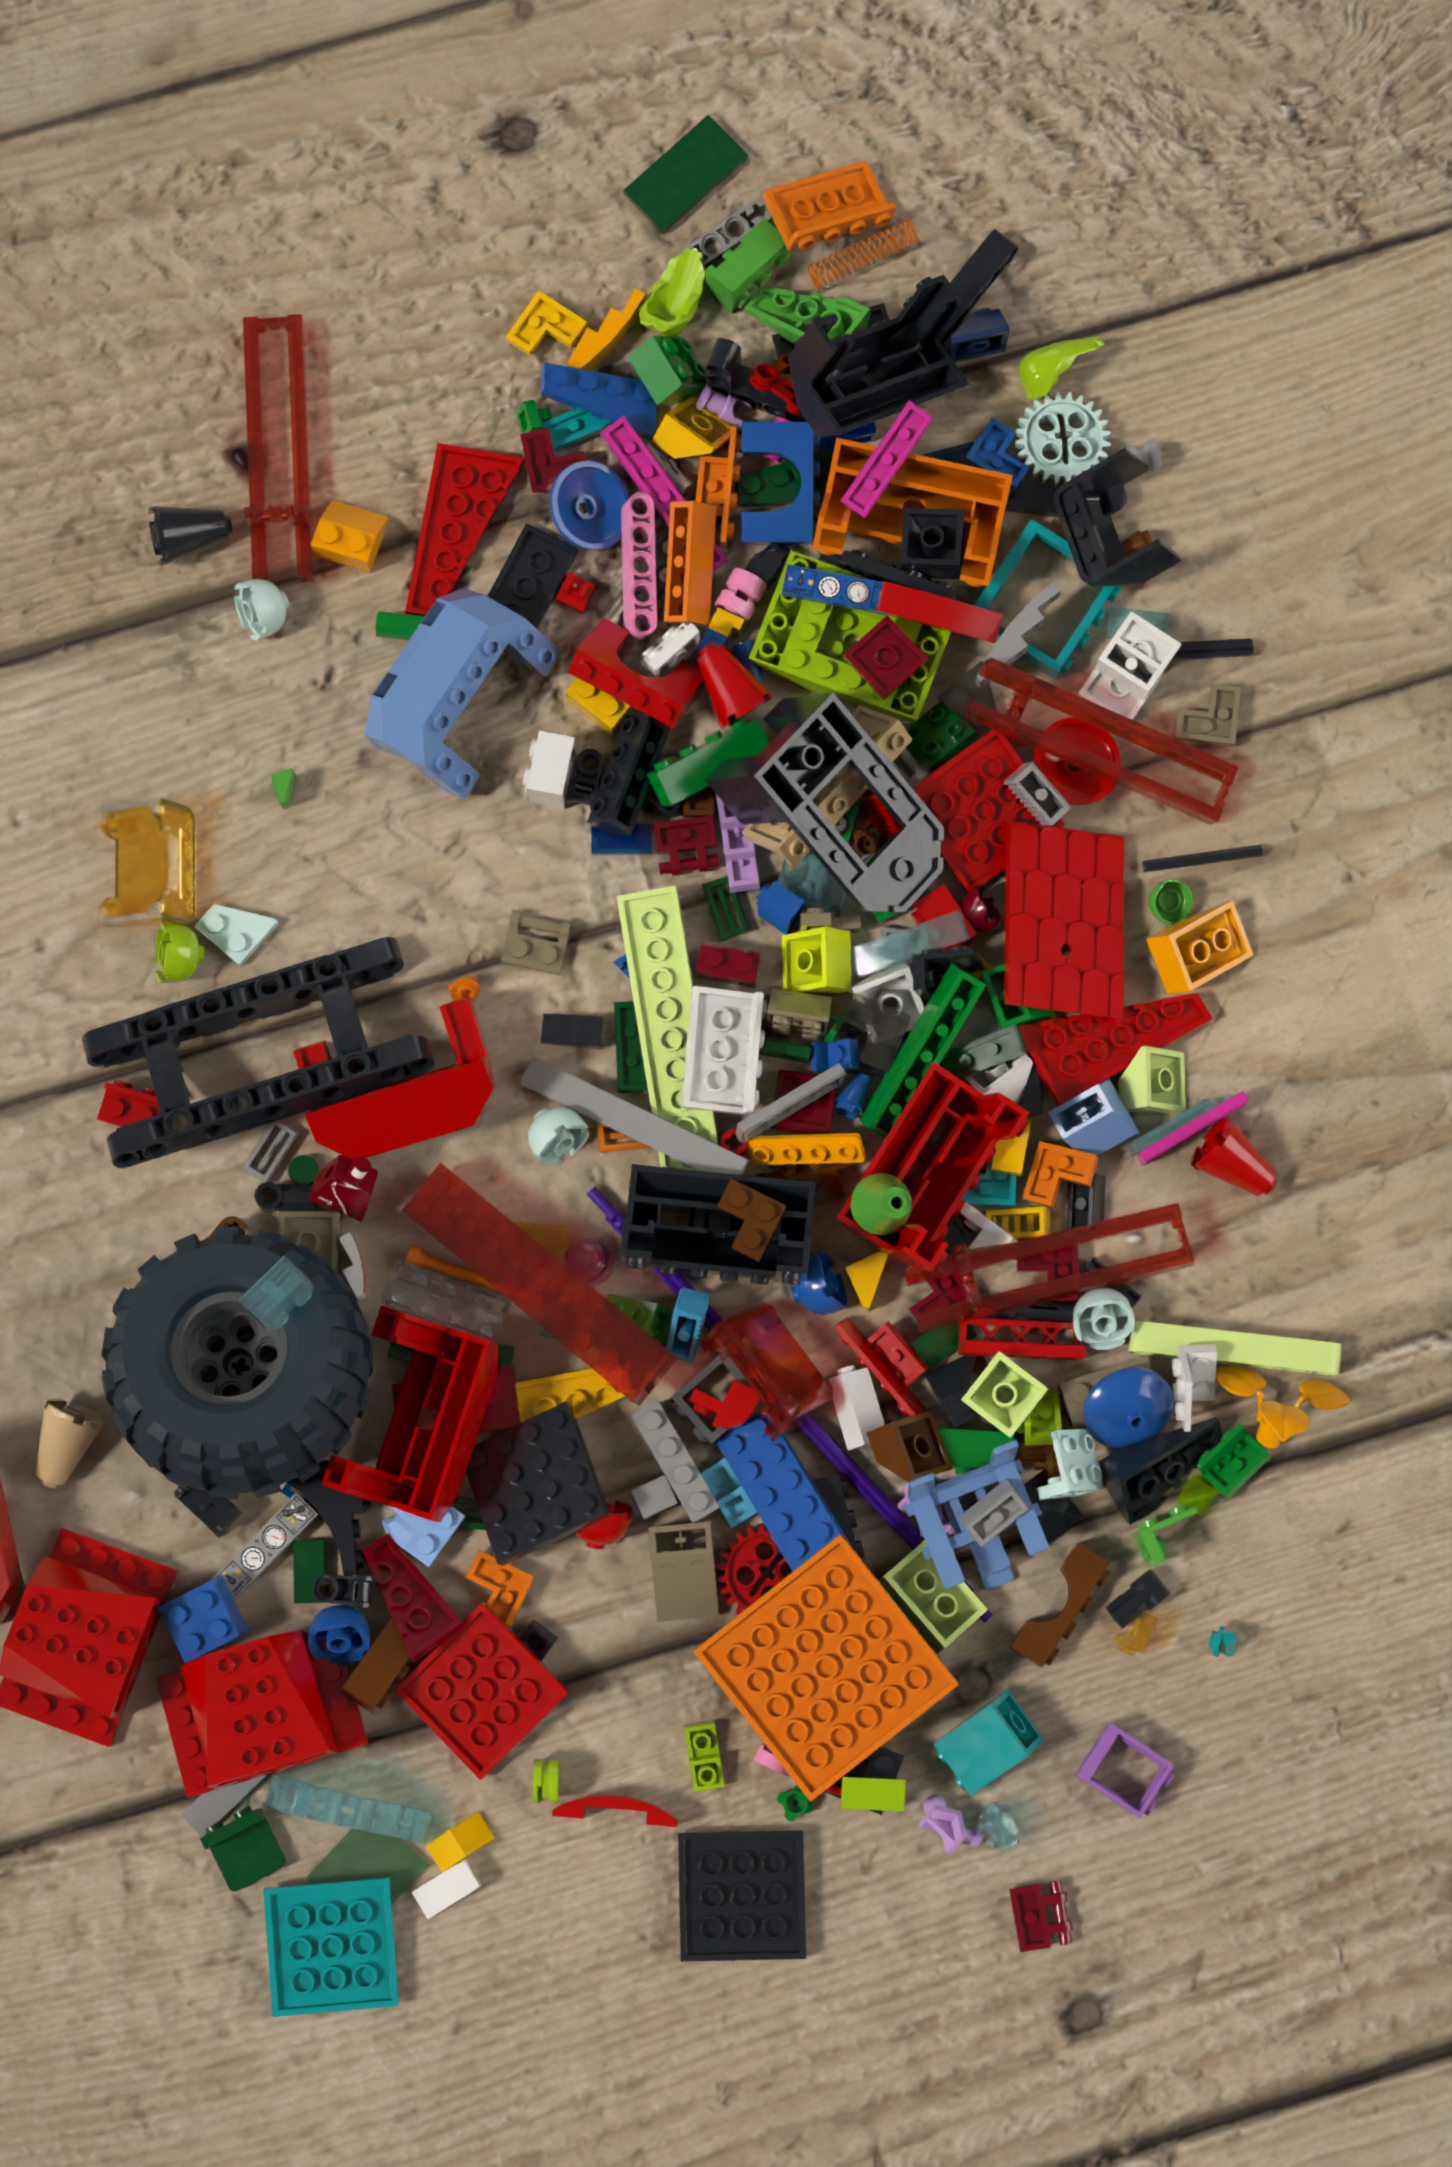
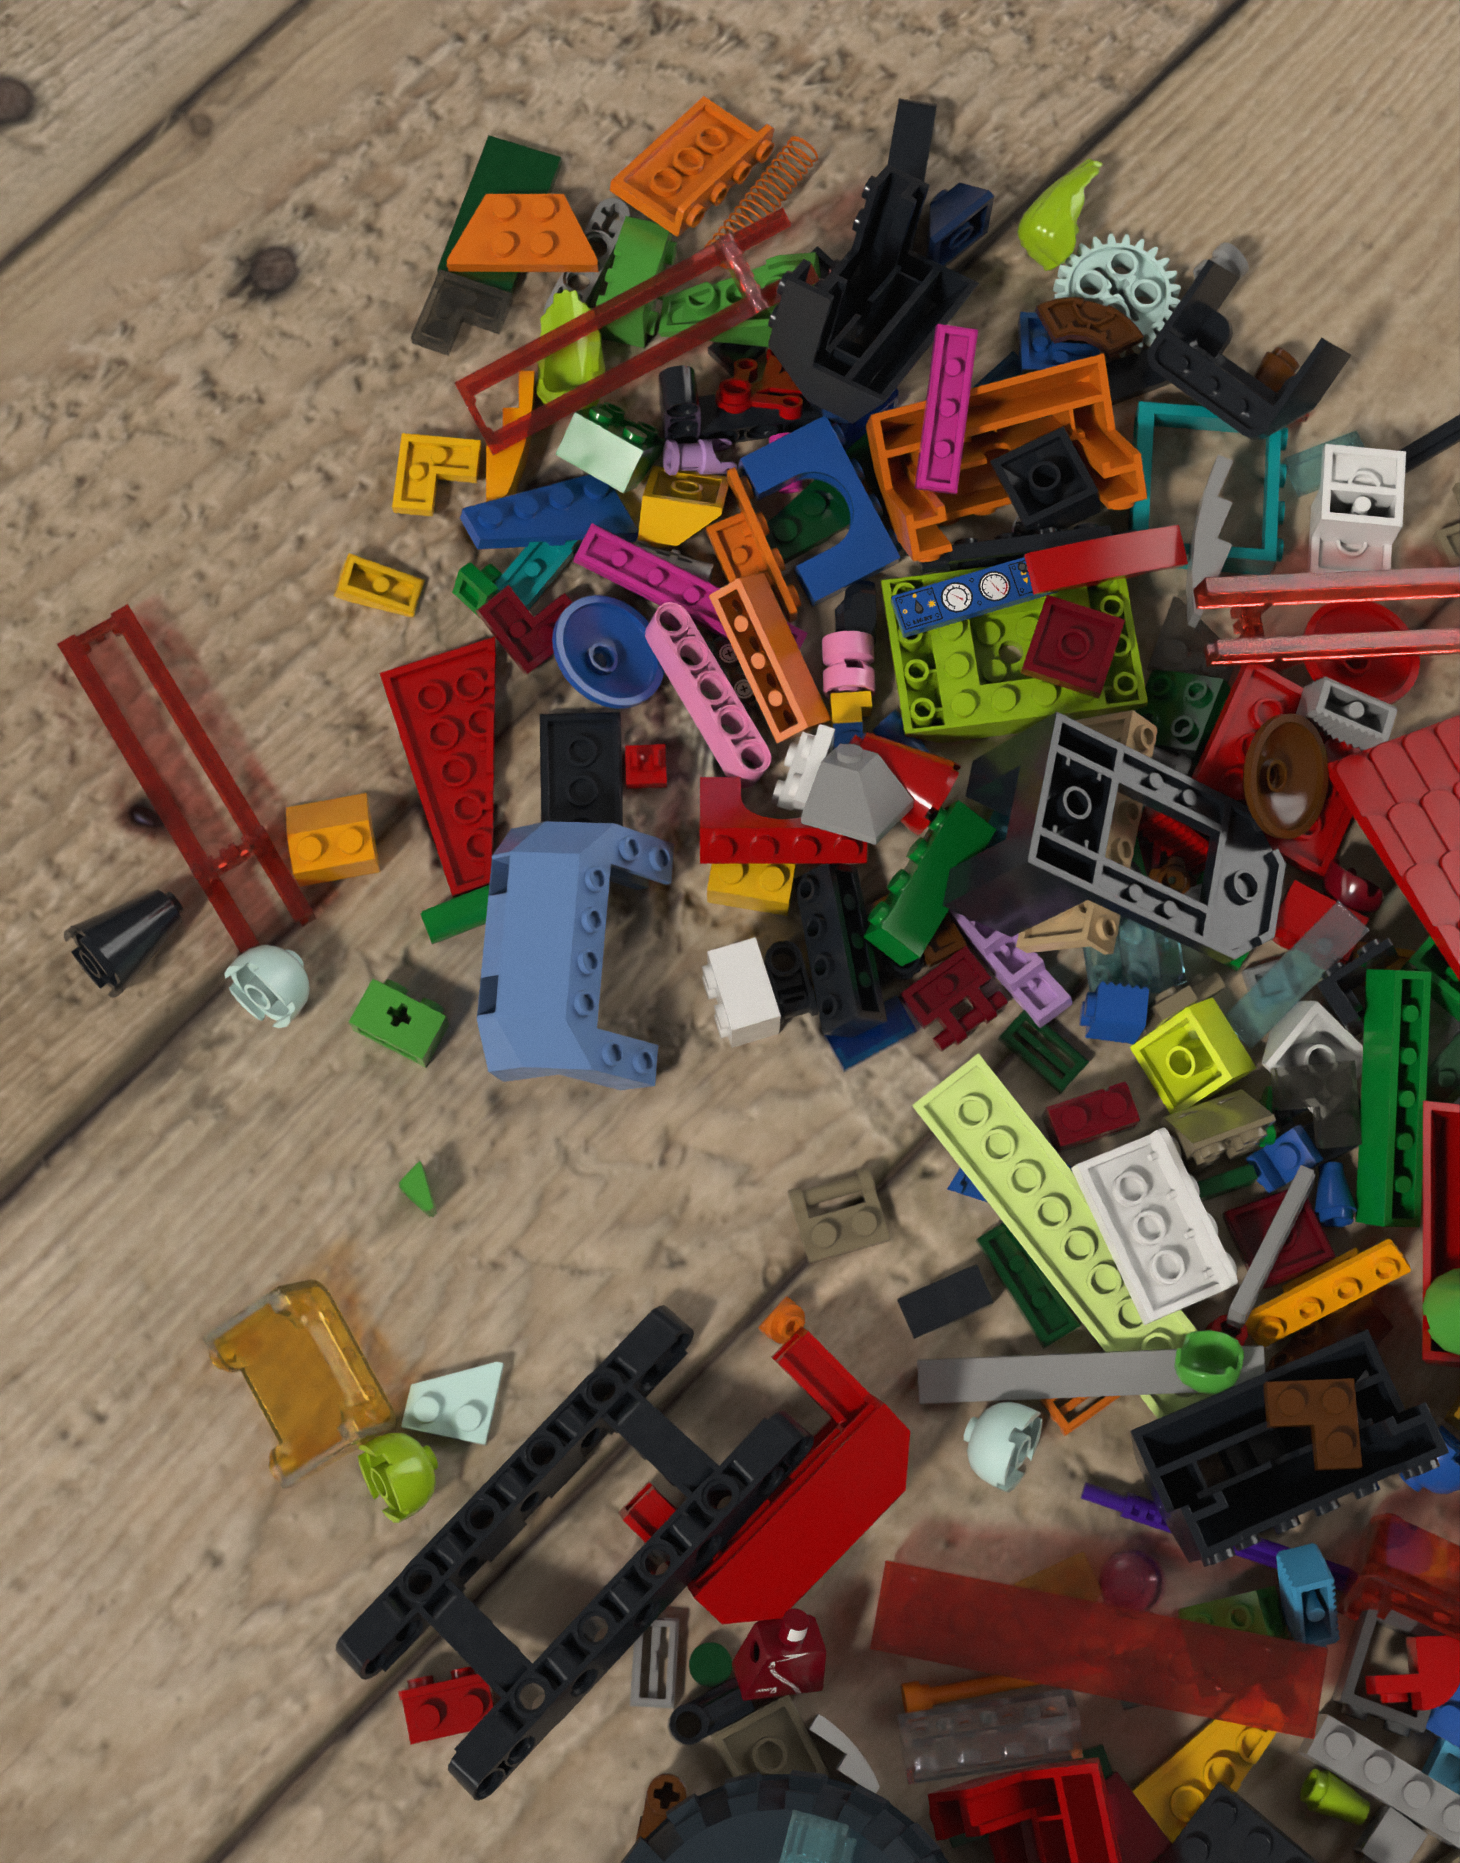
camera: 30 degrees left, 5 degrees down
none -> yellow slope [333,553,425,618]
none -> bright green brick [349,979,450,1068]
none -> clear smoke plate [411,269,514,356]
none -> orange wing [447,194,599,272]
none -> clear red piece [454,207,820,456]
none -> light grey slope [801,743,914,845]
none -> reddish brown tile [1035,297,1144,359]
none -> bright green hair [1174,1330,1244,1394]
none -> reddish brown dish [1243,714,1329,839]
none -> lime cone [1300,1769,1370,1826]

